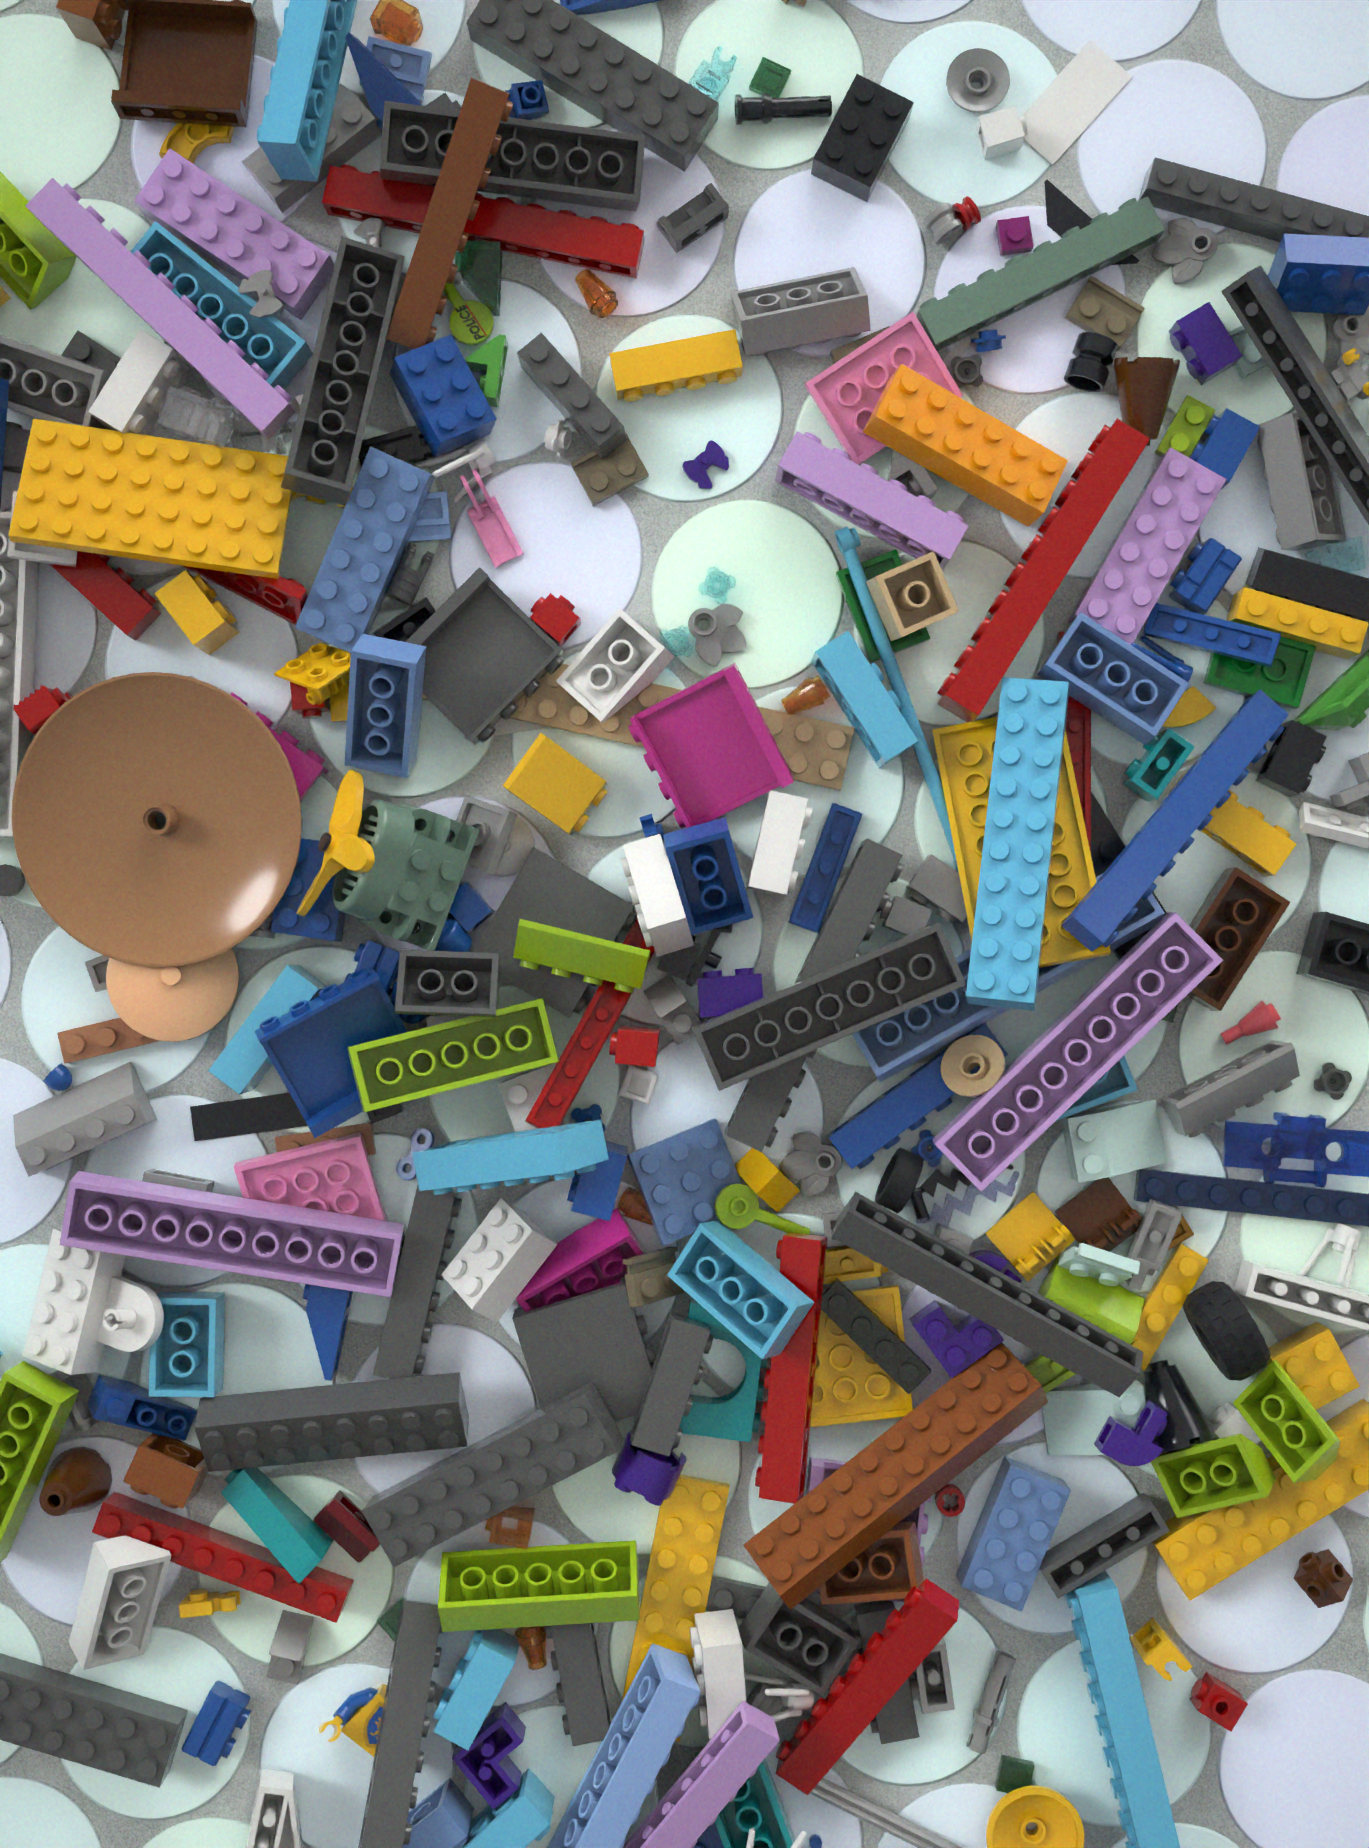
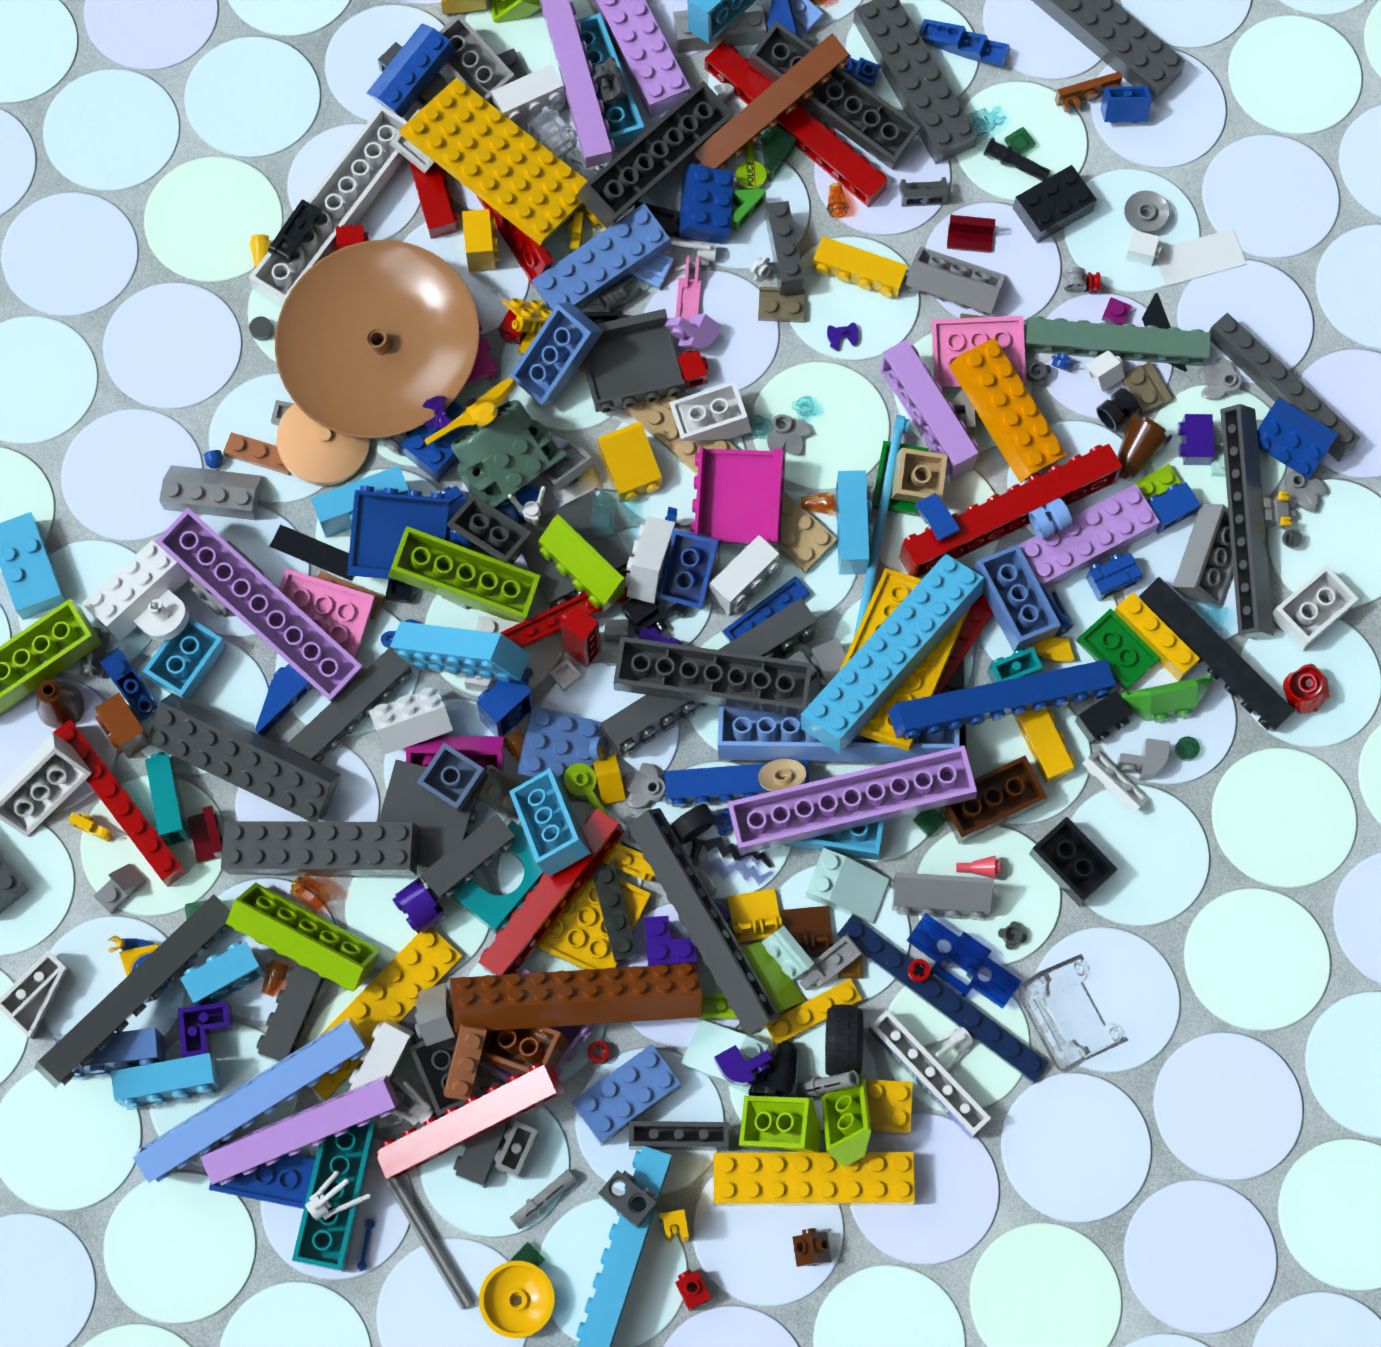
camera: 30 degrees right, 15 degrees down
blue brick [181,1680,251,1766] -> none
light grey piece [238,270,284,318] -> none
blue plate [1144,603,1281,668] -> none
none -> light grey brick [415,983,455,1046]
none -> sand blue brick [417,743,487,813]
none -> dark purple piece [422,396,452,429]
none -> nougat plate [443,1023,487,1100]
none -> white plant [508,486,546,526]
none -> yellow plate [568,211,584,254]
none -> medium blue tile [589,736,608,761]
none -> clear light blue plate [590,488,617,537]
none -> dark grey hips [593,57,627,104]
none -> dark grey brick [598,1170,657,1228]
none -> lavender brick [665,314,721,349]
none -> light grey pin [798,1070,860,1098]
none -> red bush [908,959,930,983]
none -> blue slope [914,493,960,542]
none -> dark red panel [946,215,996,253]
none -> light blue wheel [1028,498,1072,539]
none -> white brick [1086,350,1125,392]

